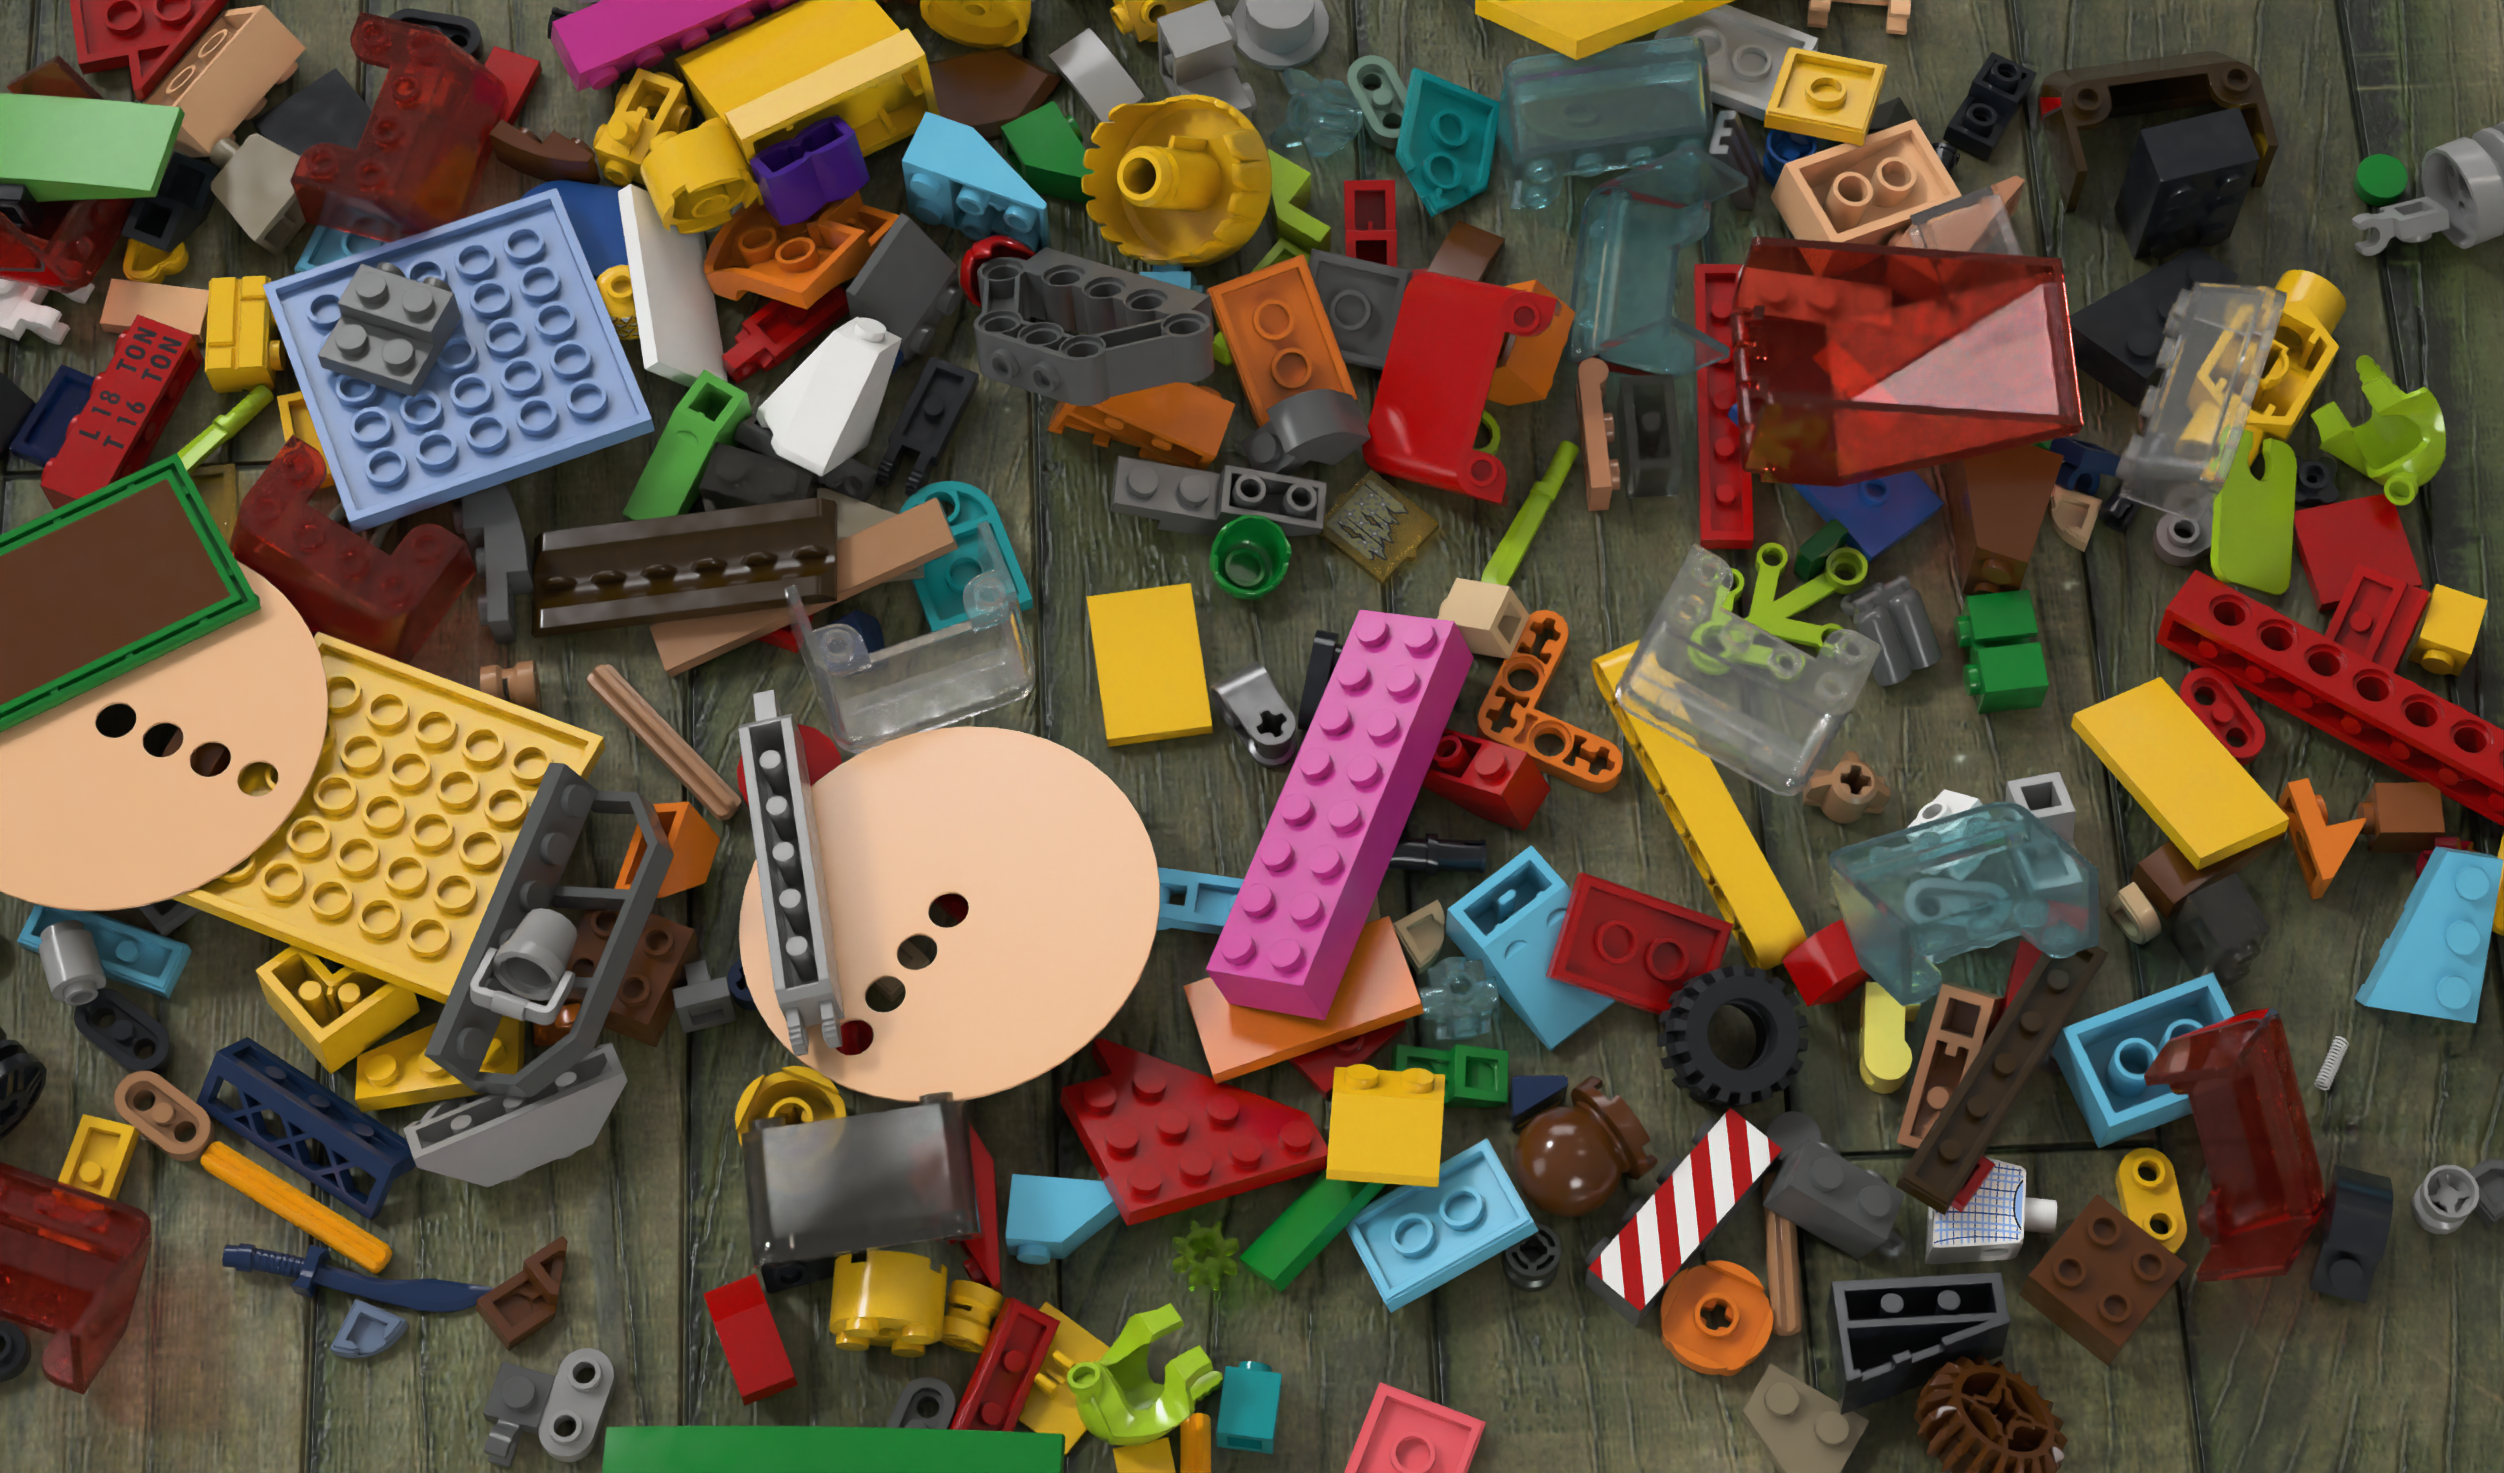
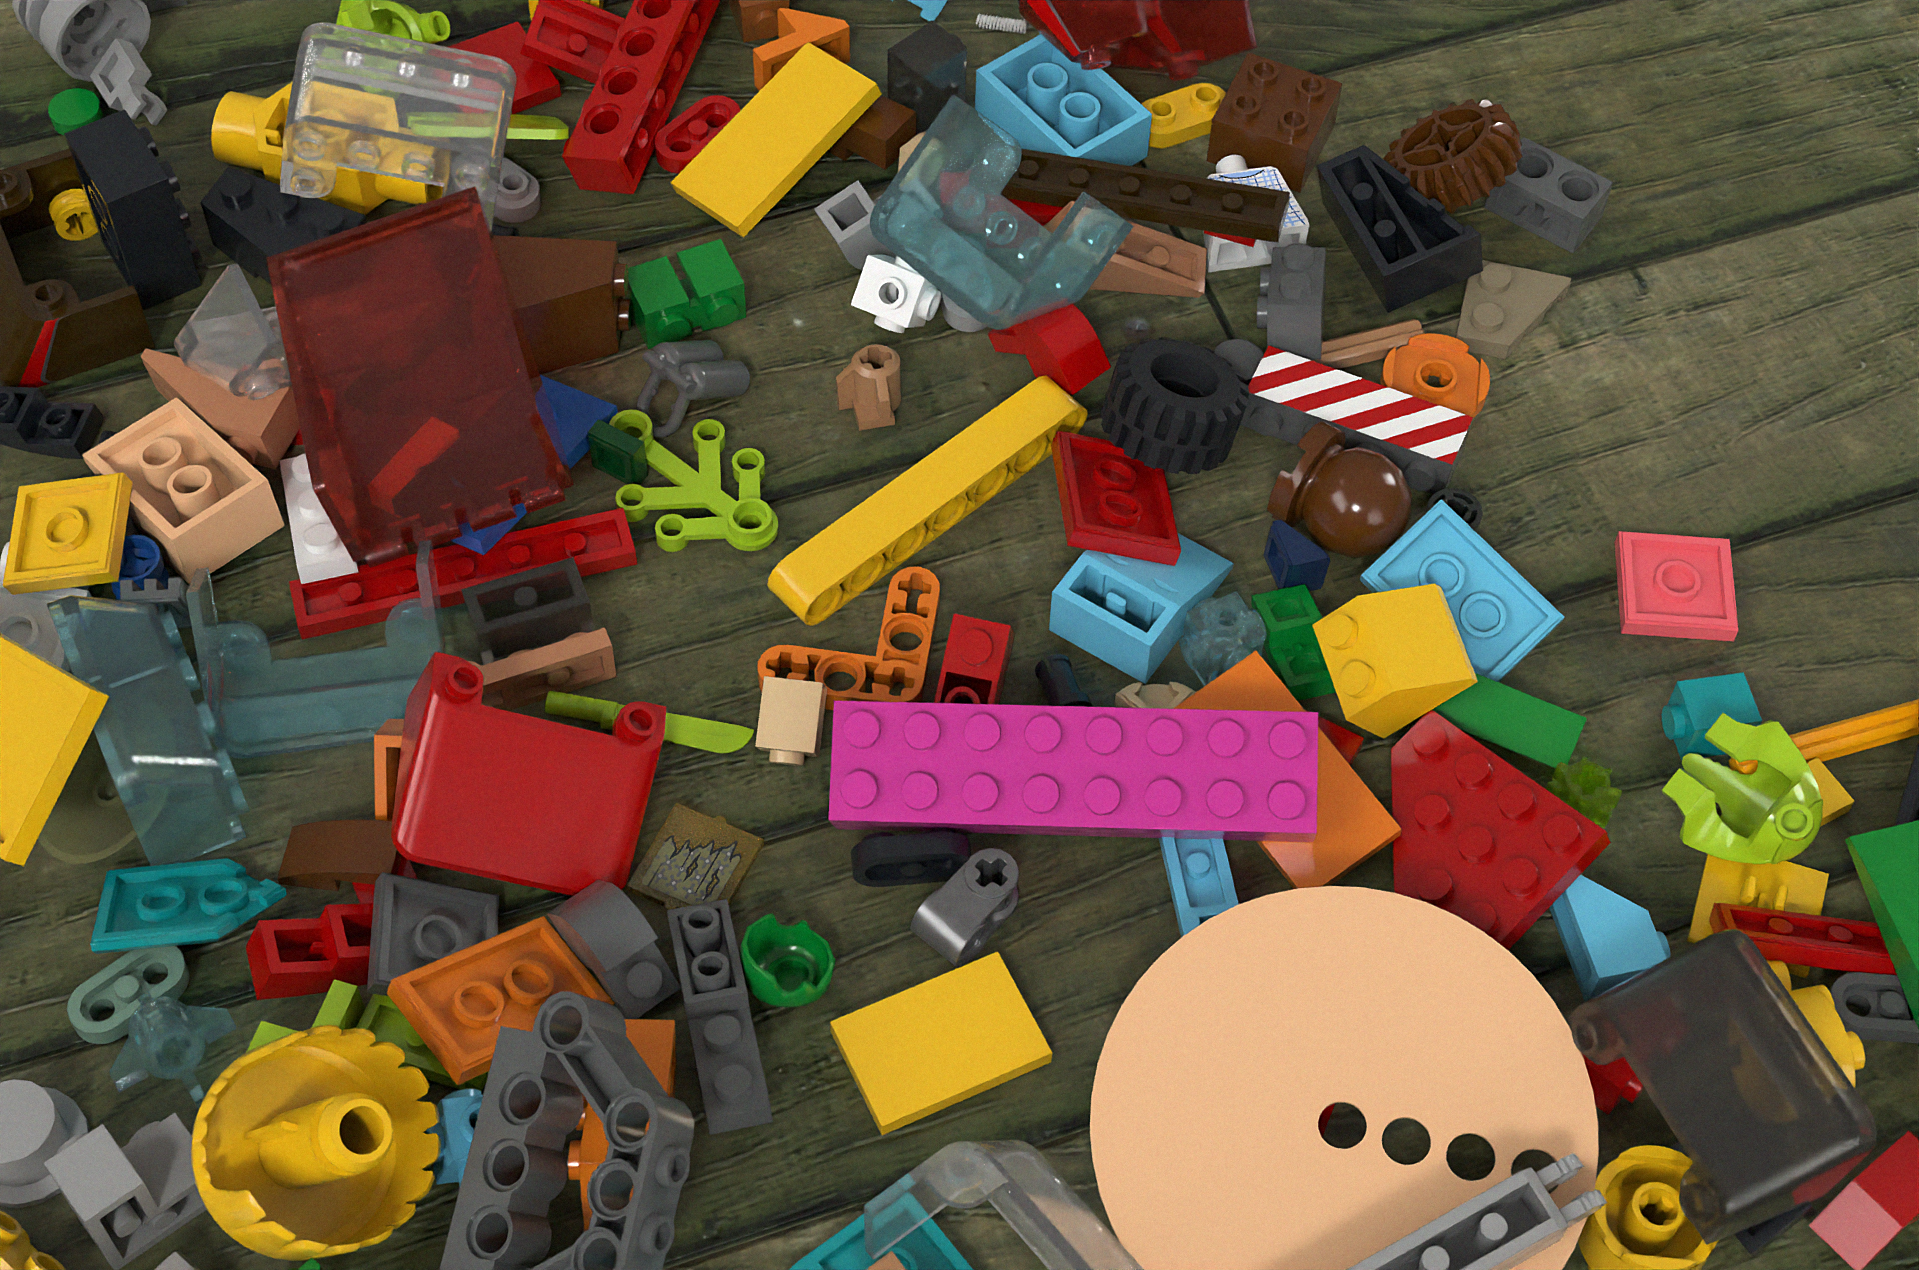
camera: 110 degrees left, 10 degrees down
clear windscreen [1615,543,1883,796] -> none
light yellow leg [1859,982,1921,1094] -> none

